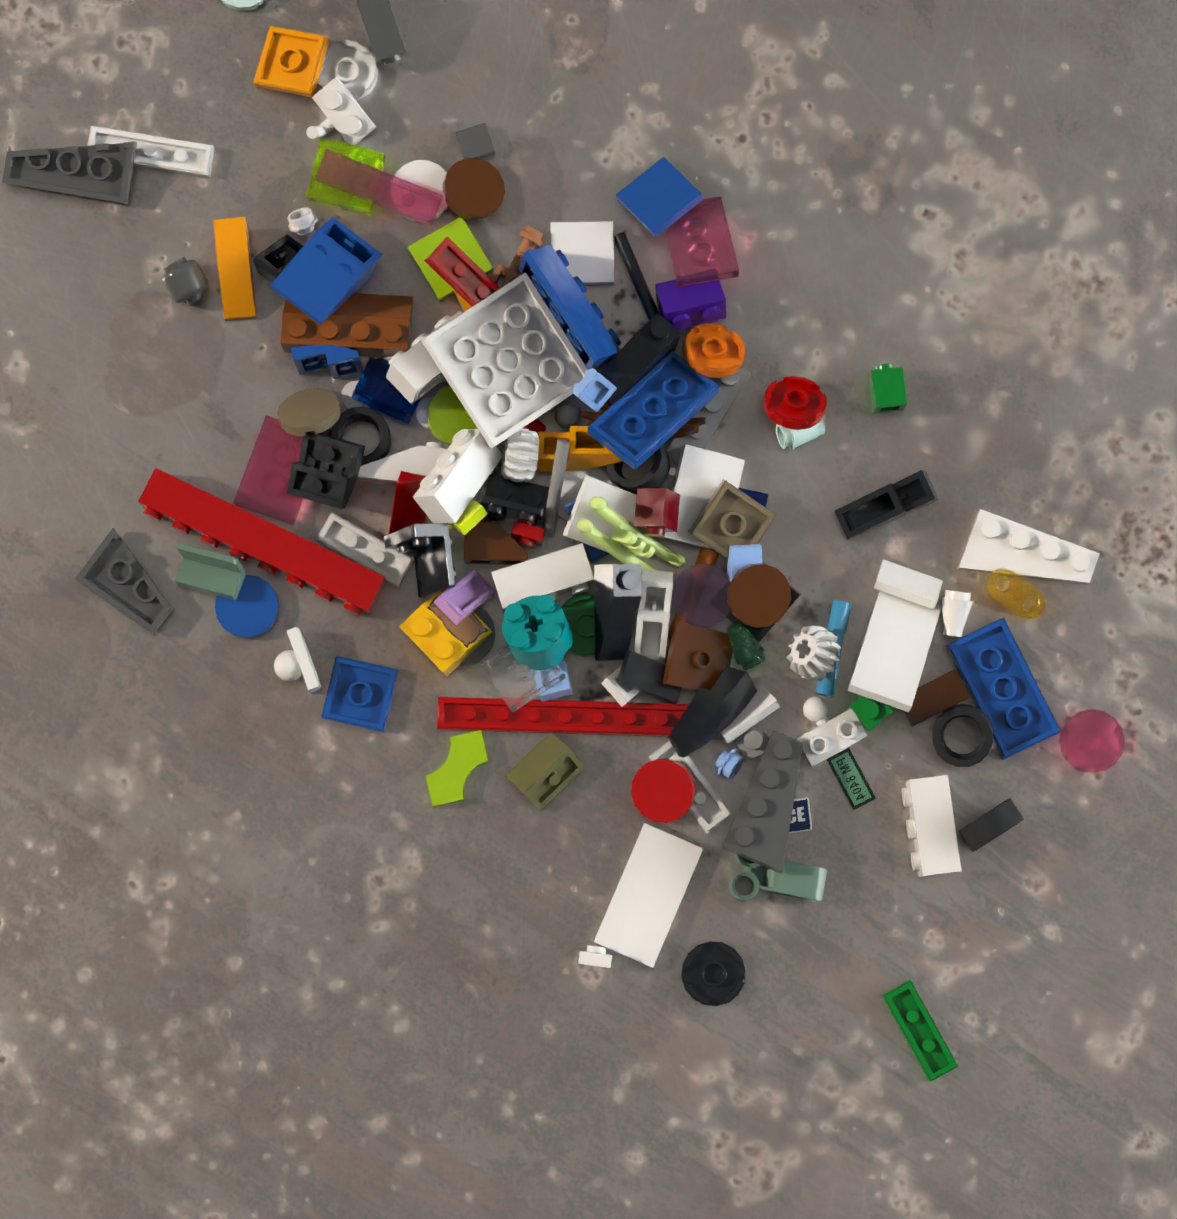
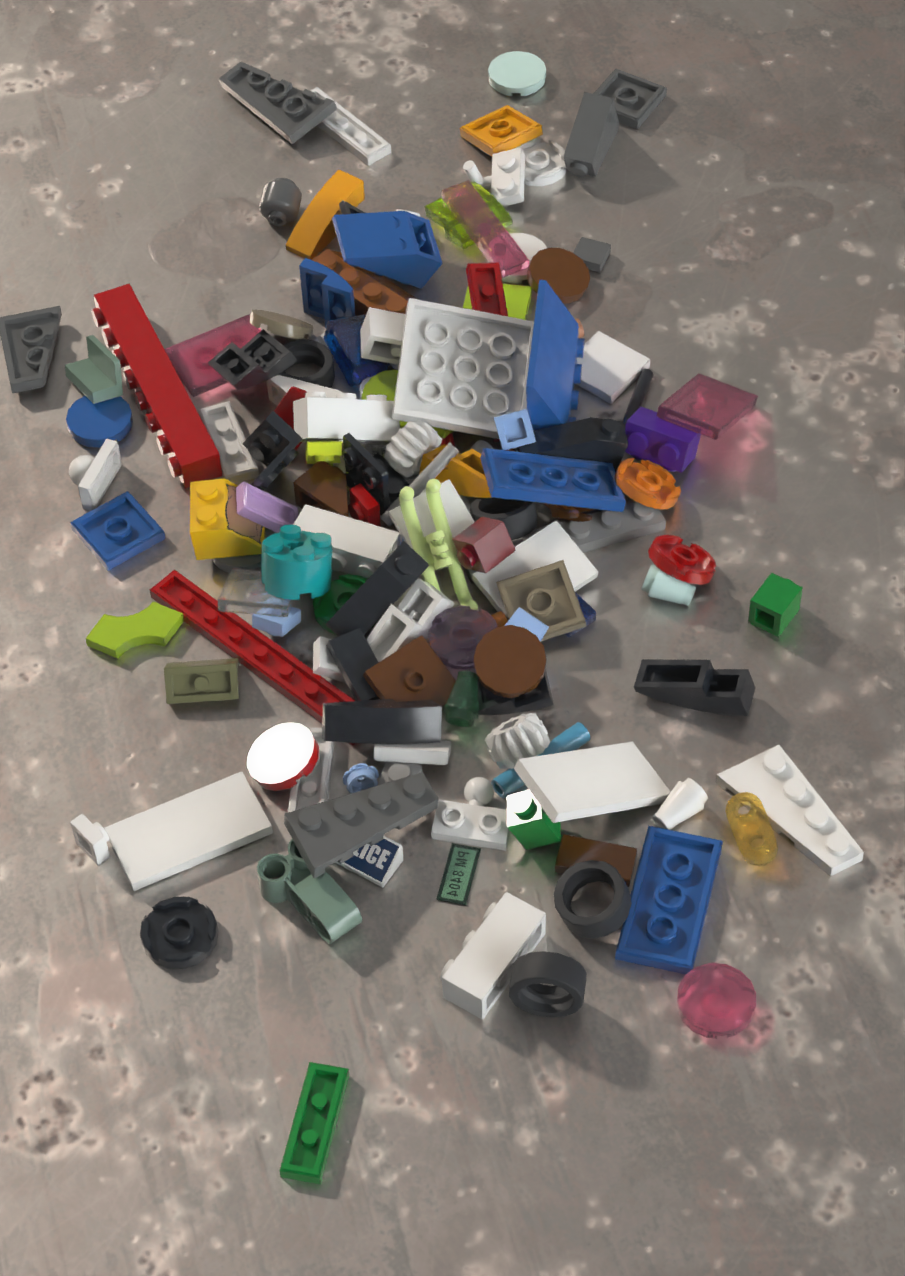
camera: 45 degrees right, 30 degrees down
blue tile [616,157,703,238] -> none
white tile [874,559,943,610] -> none

